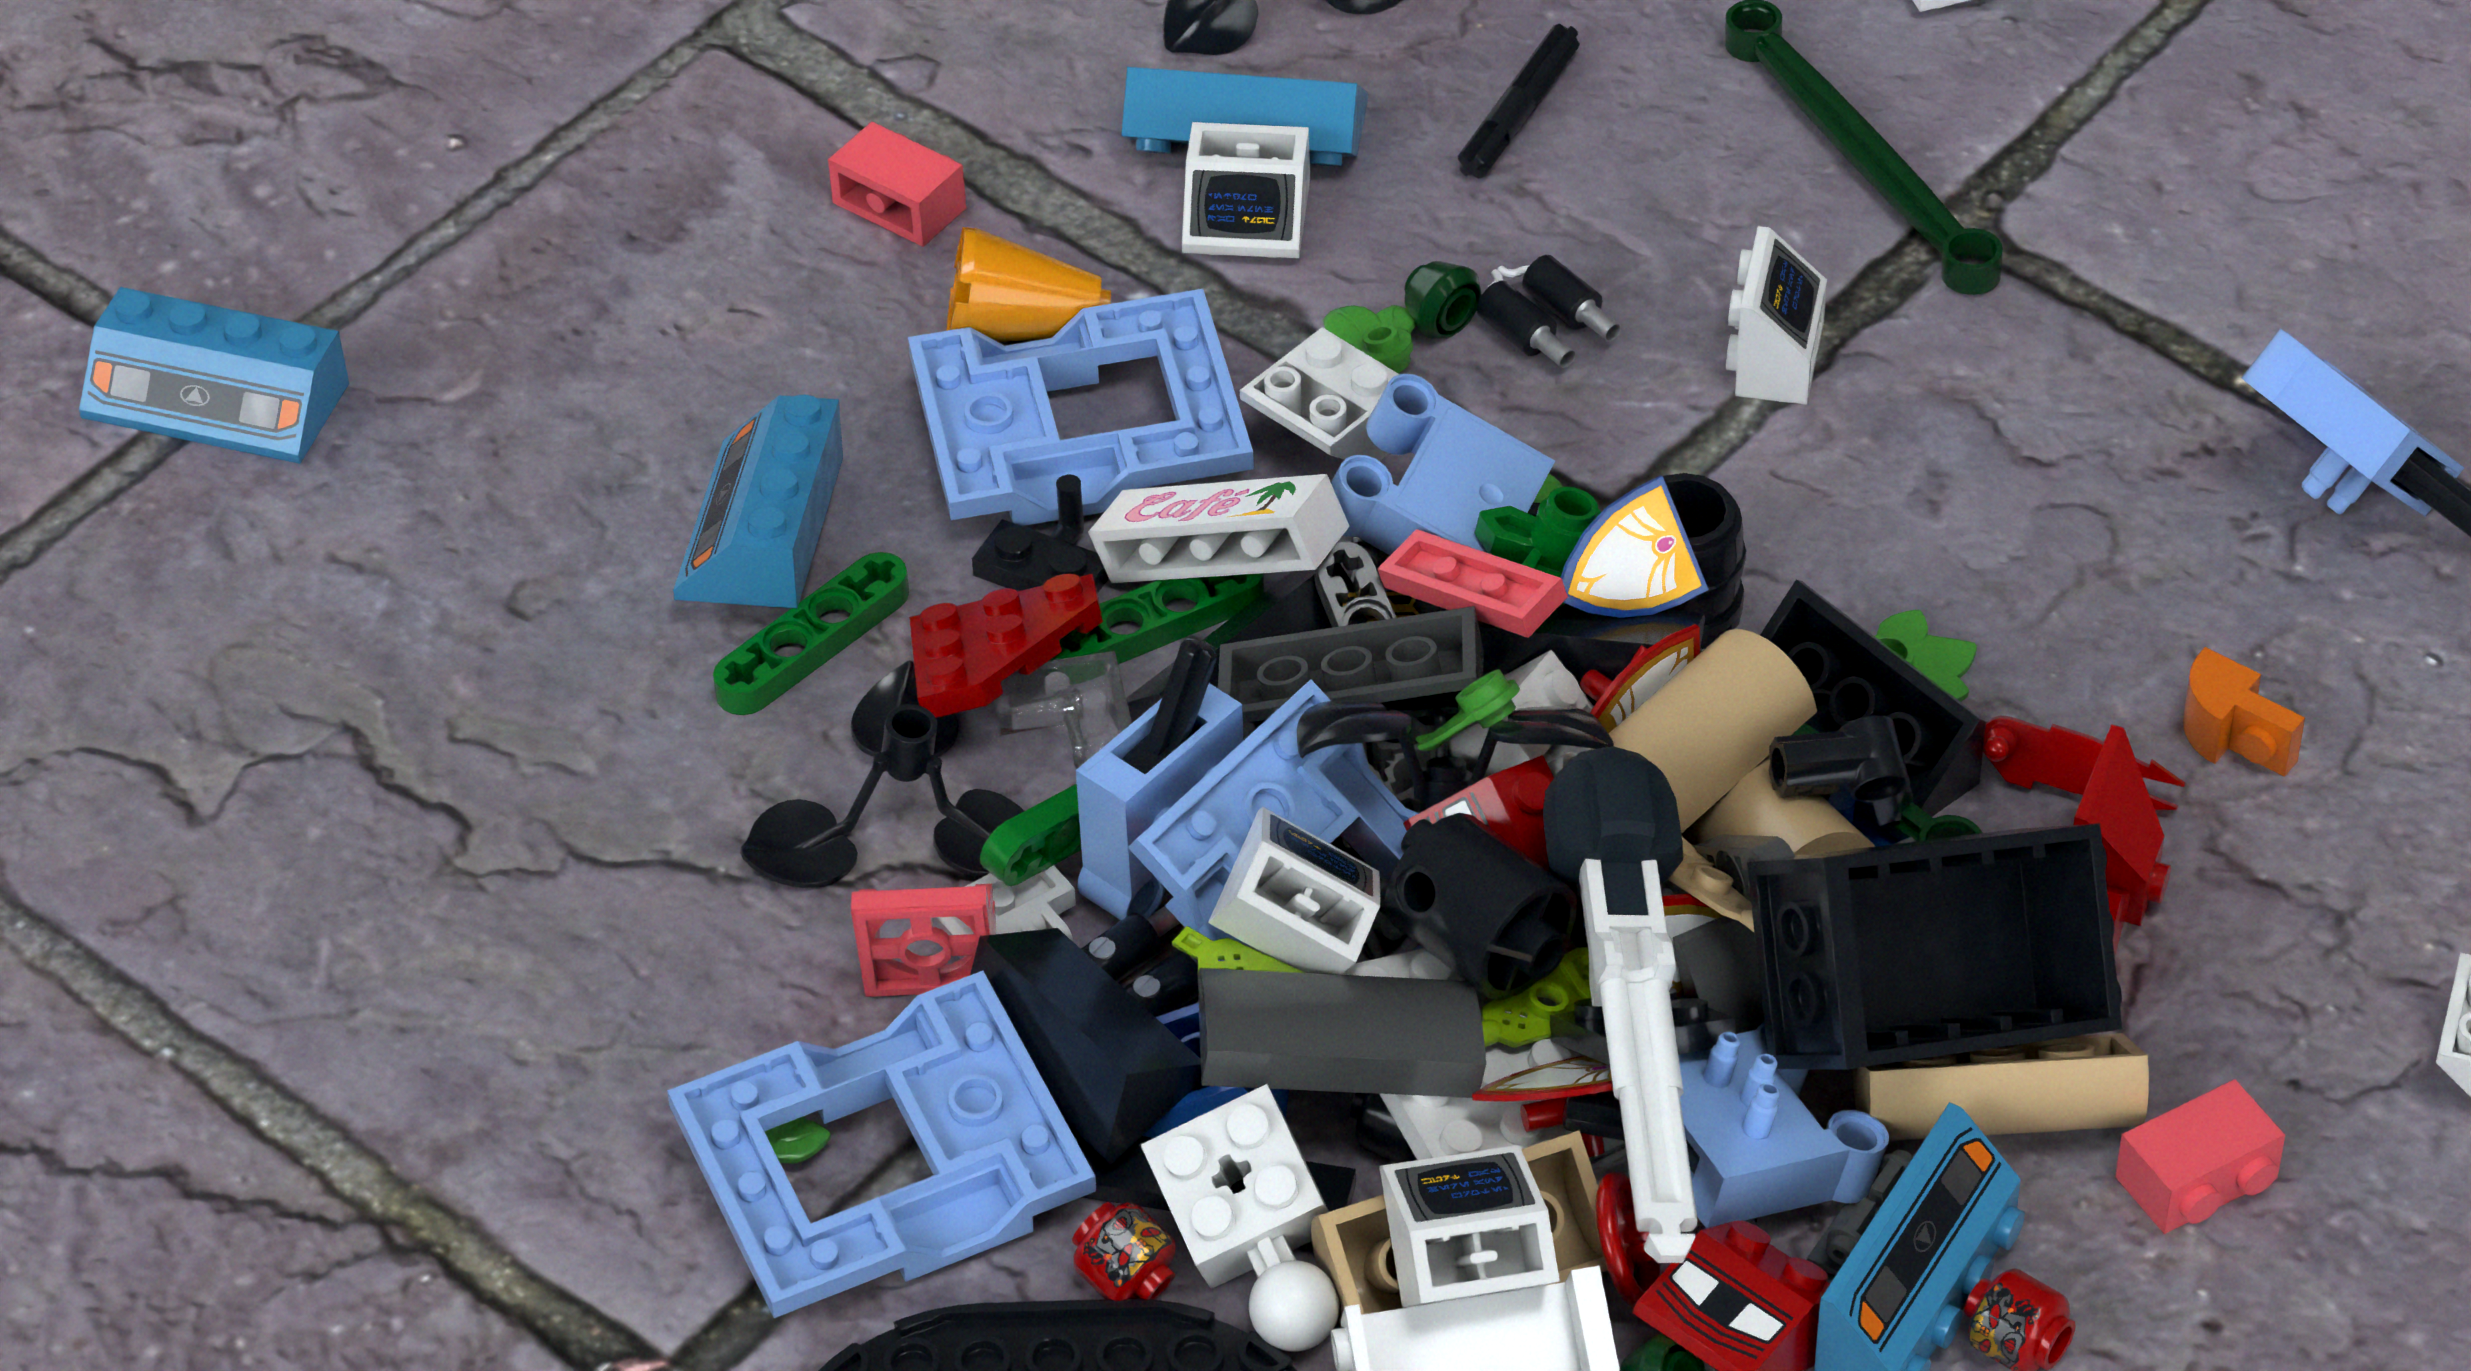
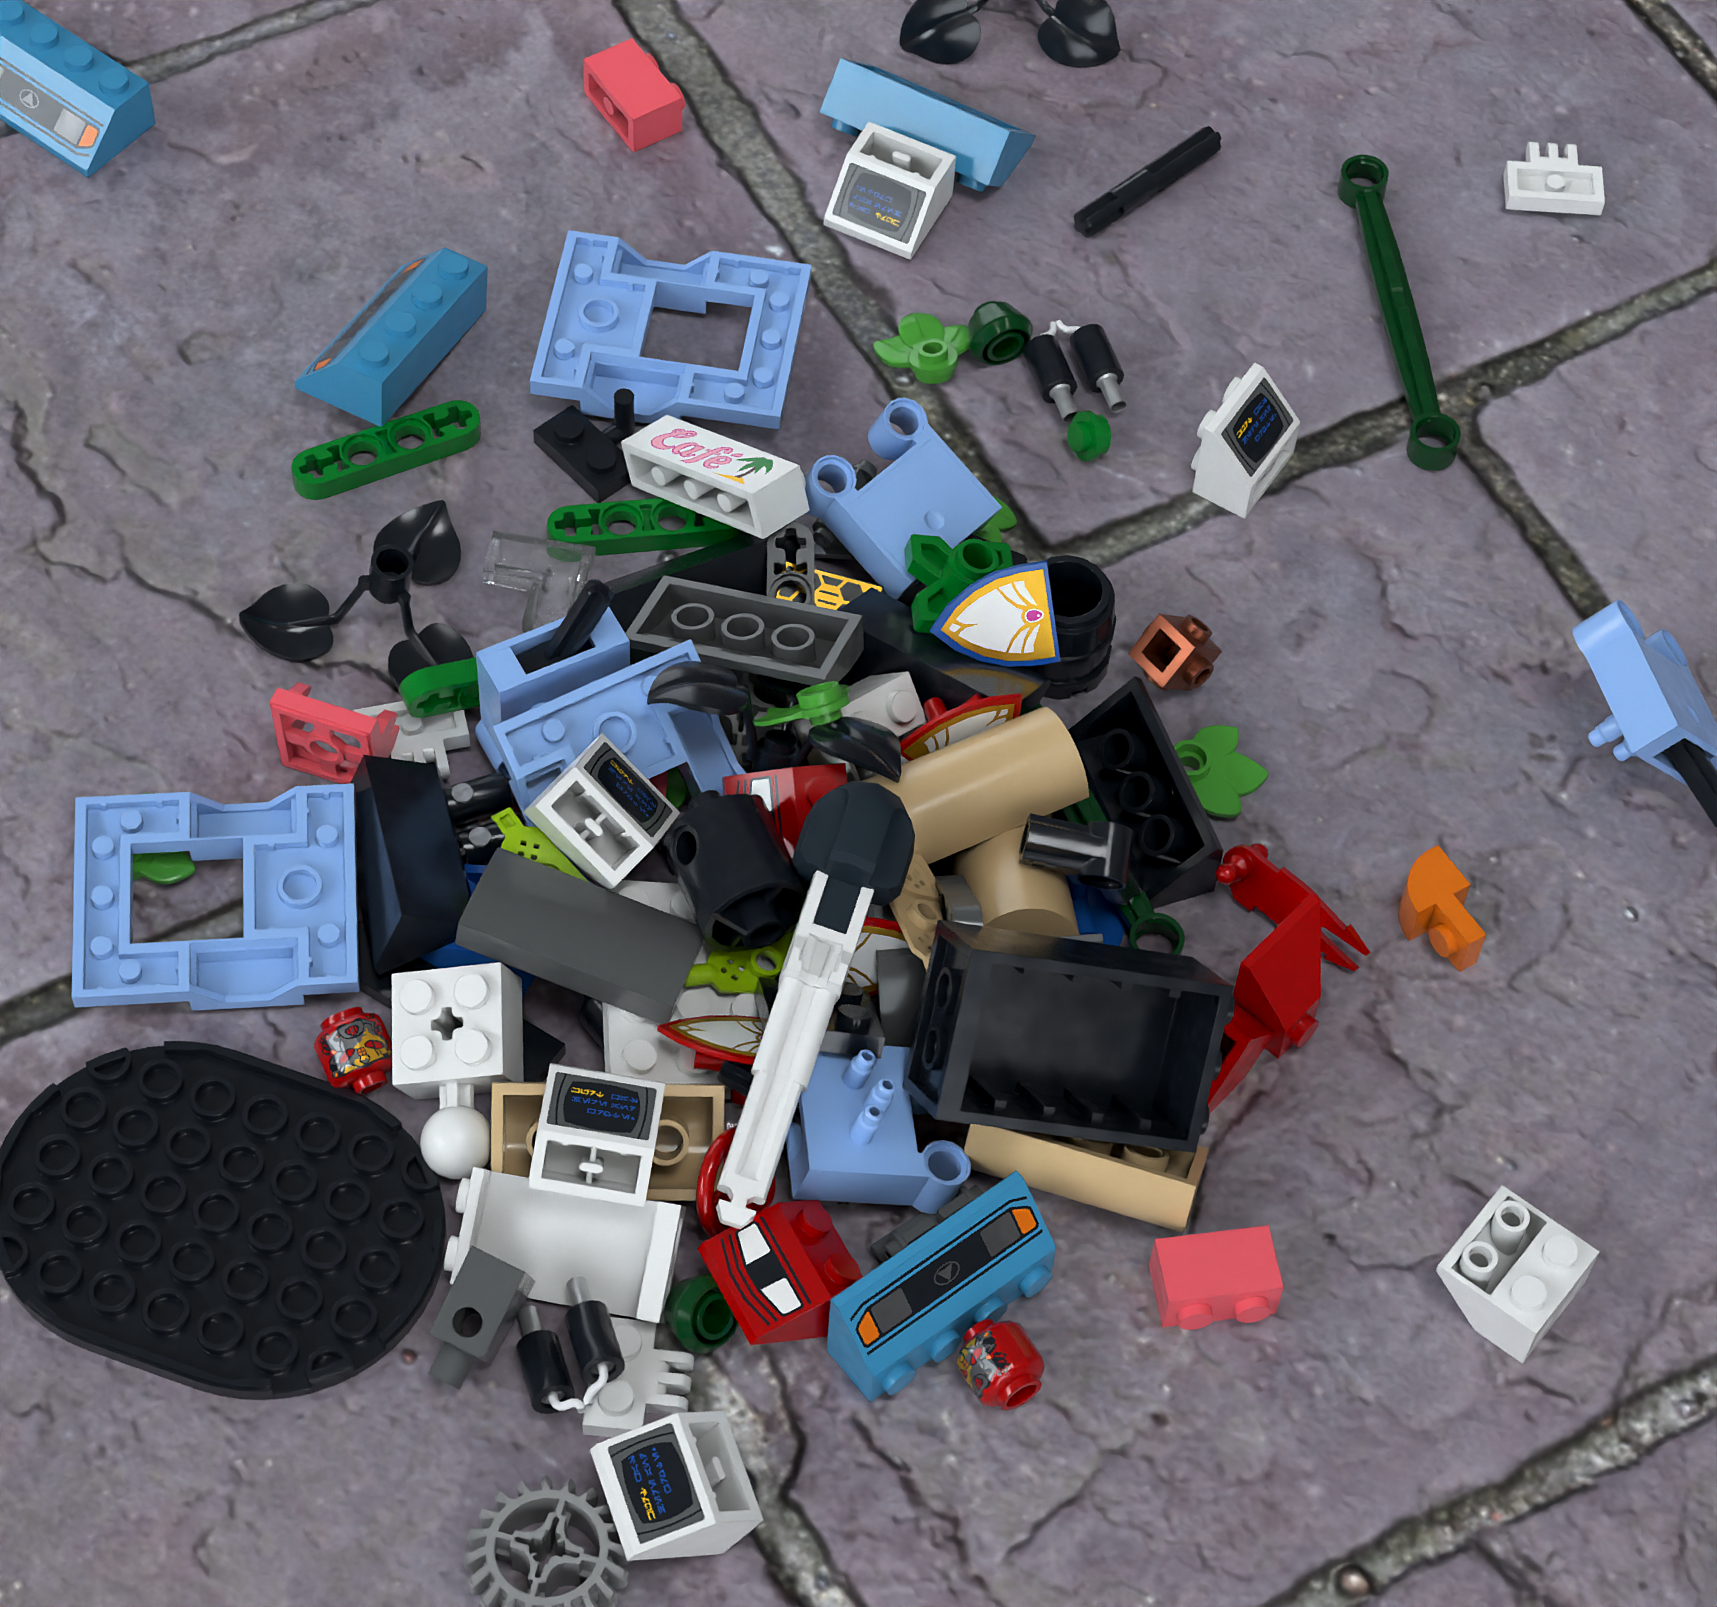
camera: 15 degrees right, 10 degrees up
red plate [909,574,1103,718] -> none
light orange cone [946,227,1111,343] -> none
white slope [1240,327,1400,461] -> none
coral plate [1377,529,1568,638] -> none
none -> green plate [1067,410,1111,461]
none -> copper brick [1128,613,1222,691]

